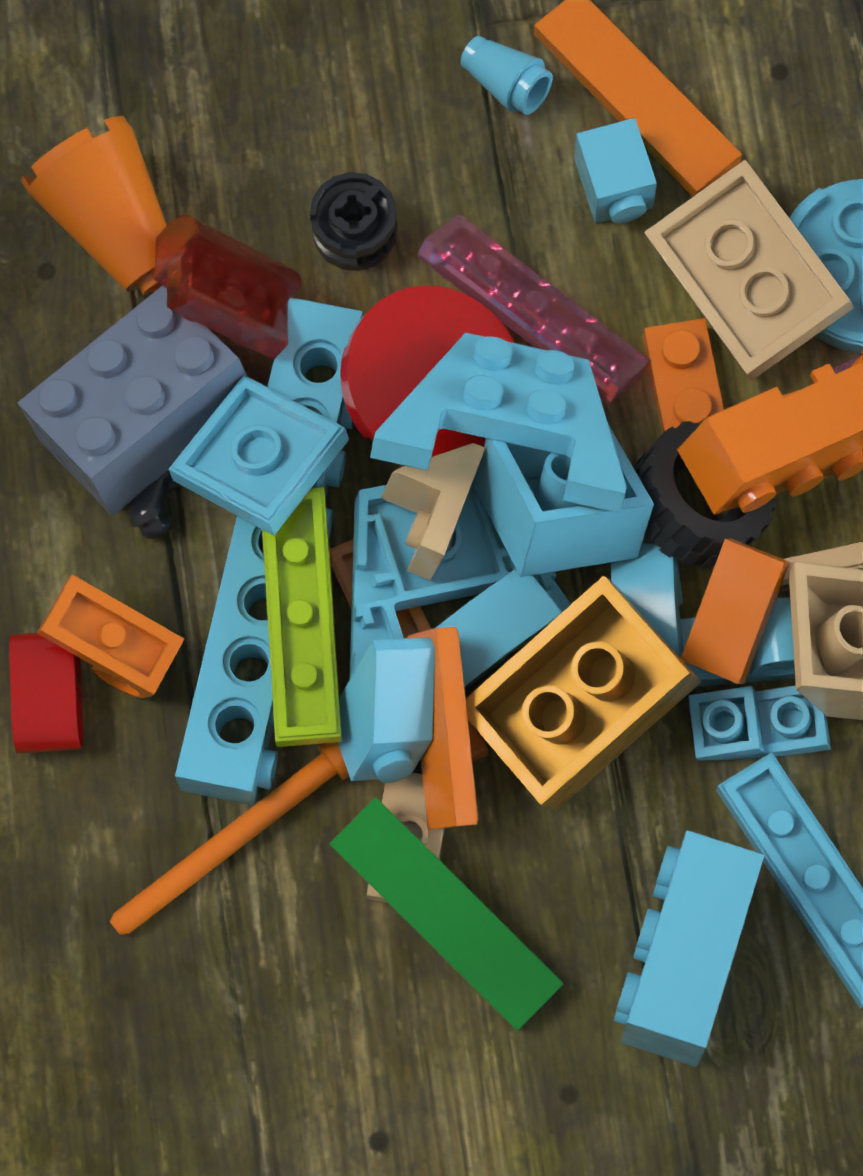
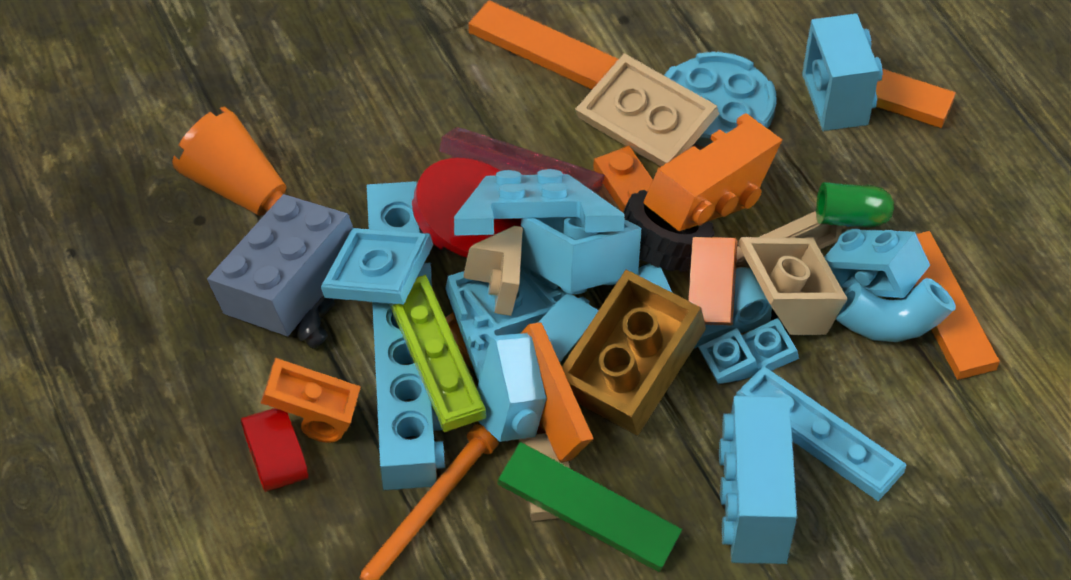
camera: 20 degrees left, 20 degrees down
clear red brick [154,215,302,360] -> none
black wheel [310,172,397,271] -> none
medium azure cone [460,36,553,114] -> none
medium azure brick [574,118,657,224] -> none

